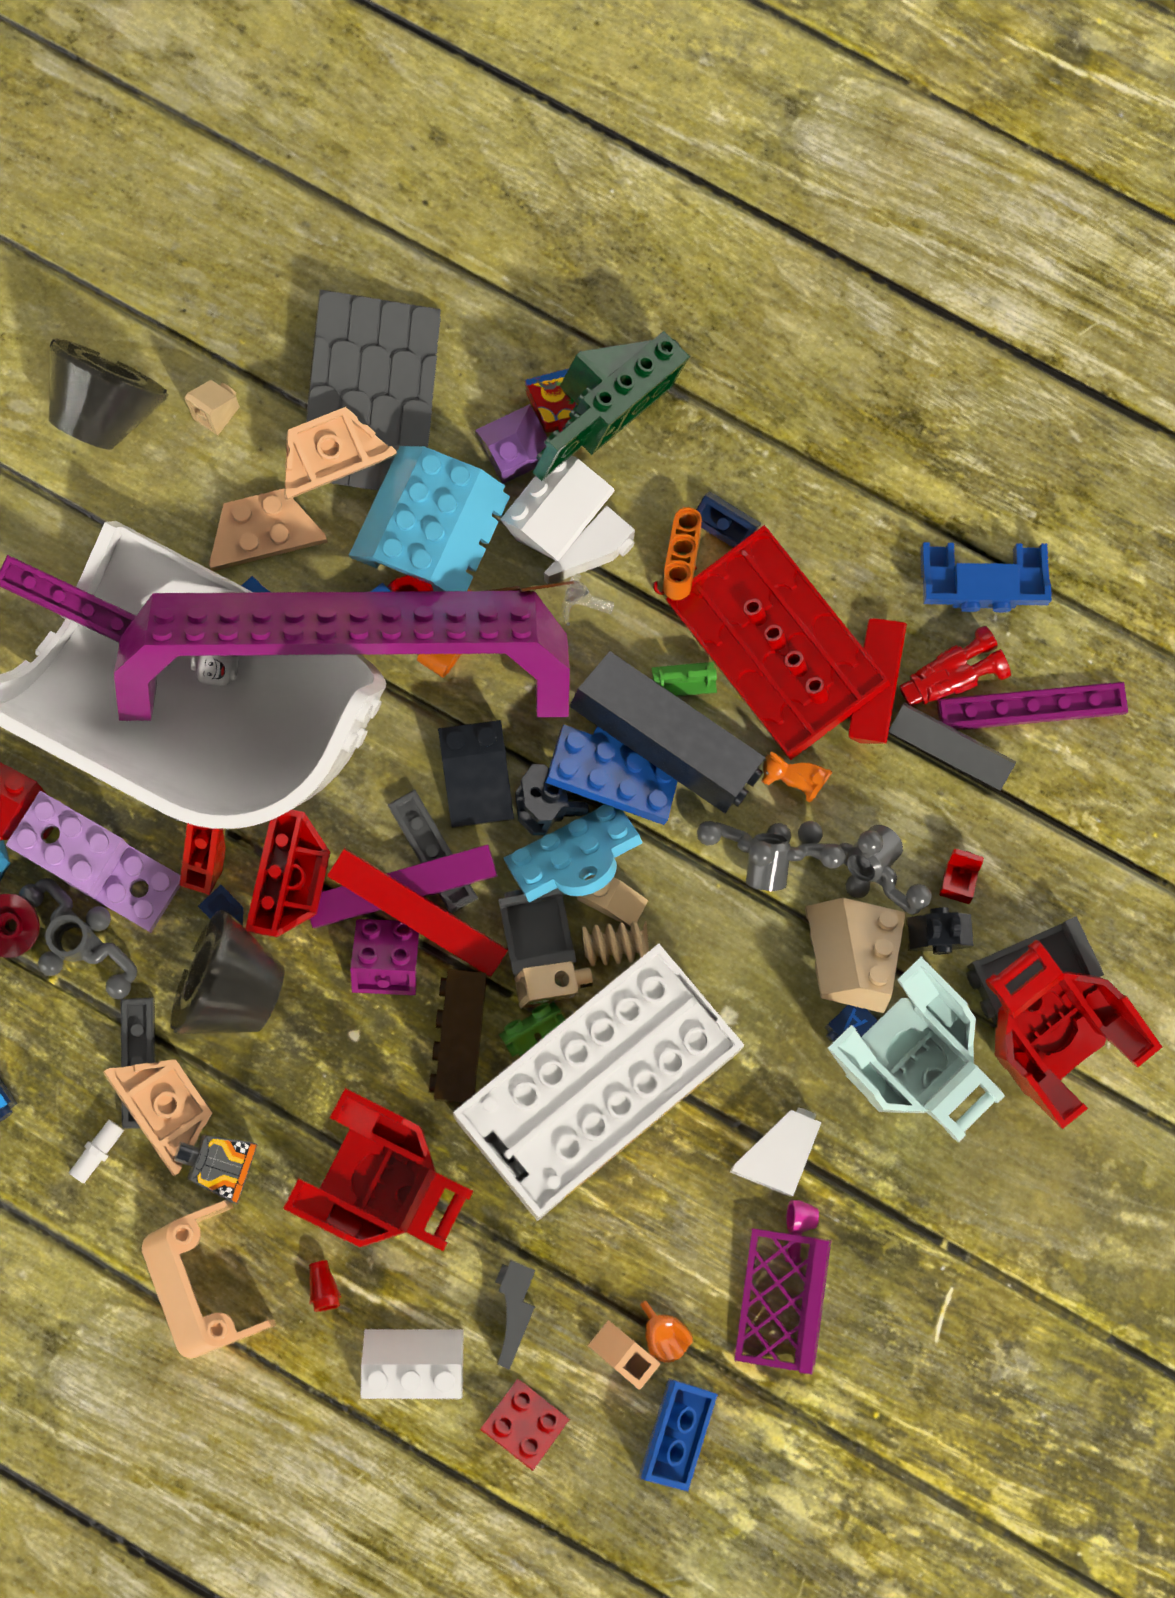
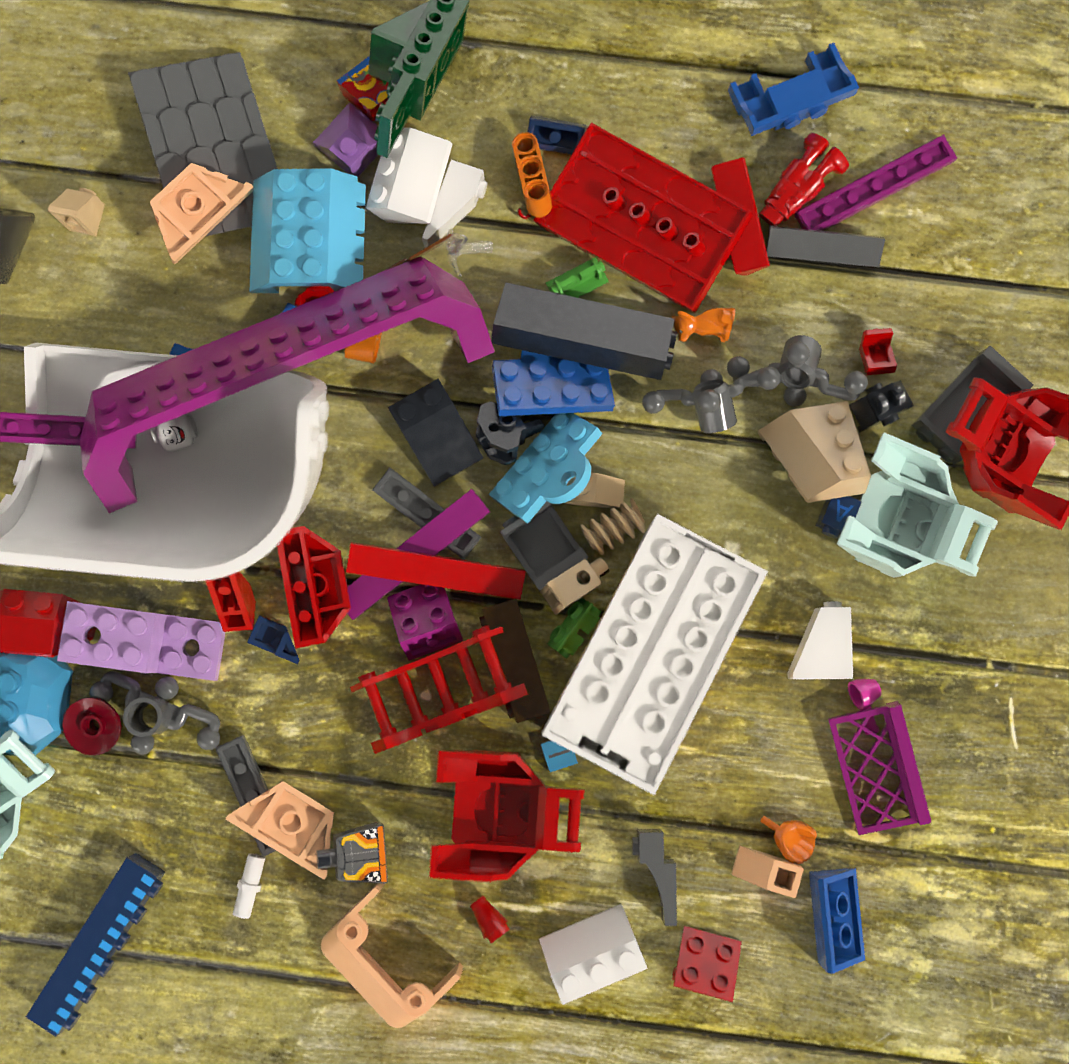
camera: 15 degrees left, 5 degrees up
clear smoke cone [170,910,285,1035] -> none
light nougat wing [209,488,327,571] -> none
none -> red fence [350,625,528,754]
none -> dark azure tile [541,740,578,772]

